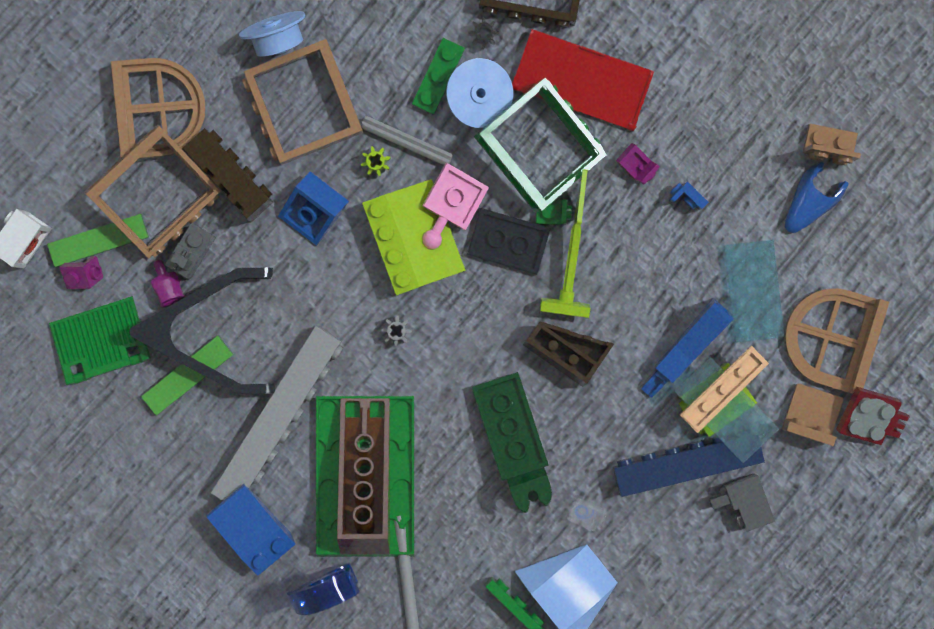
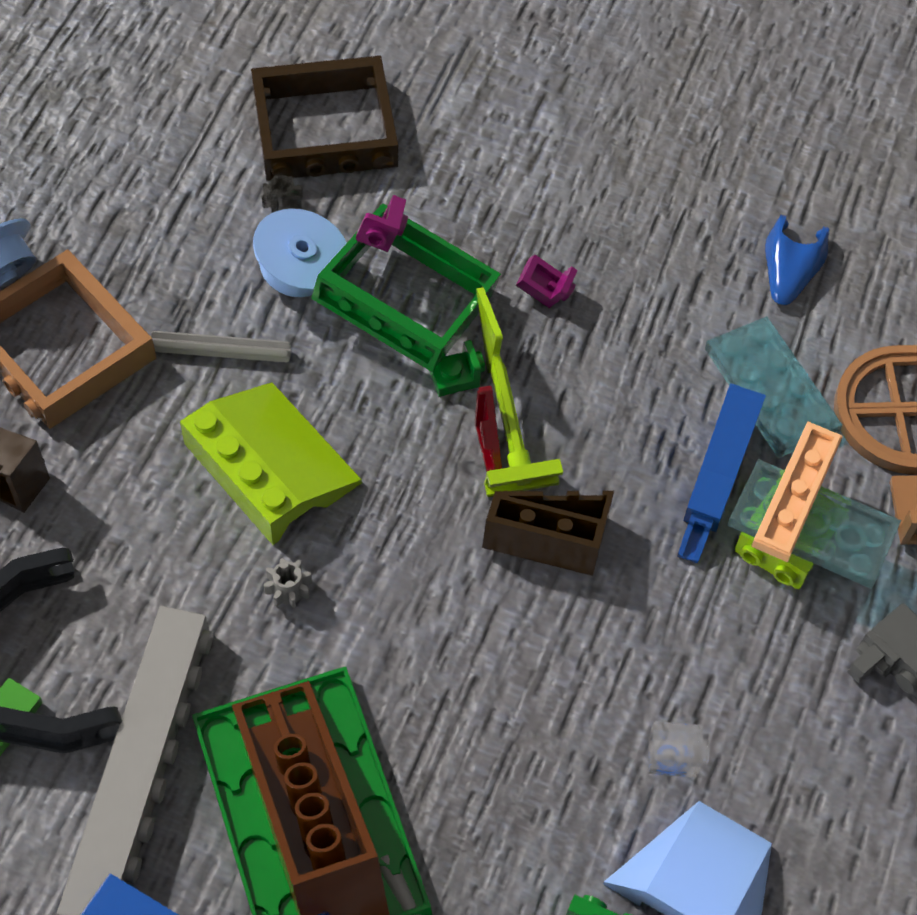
camera: 25 degrees left, 30 degrees down
blue slope [278,172,349,246] -> none
lime gear [361,146,391,177] -> none
green plate [412,38,465,115] -> none
bright pink plate [422,163,489,249] -> none
black tile [467,208,551,275] -> none
dark green hinge [472,372,552,513] -> none
red door [512,29,654,132] -> none
dark blue brick [613,429,765,497] -> none
blue bracket [669,182,709,210] -> none
medium nougat bracket [803,124,861,166] -> none
none -> magenta bracket [355,195,408,252]
none -> dark red tile [474,386,502,472]

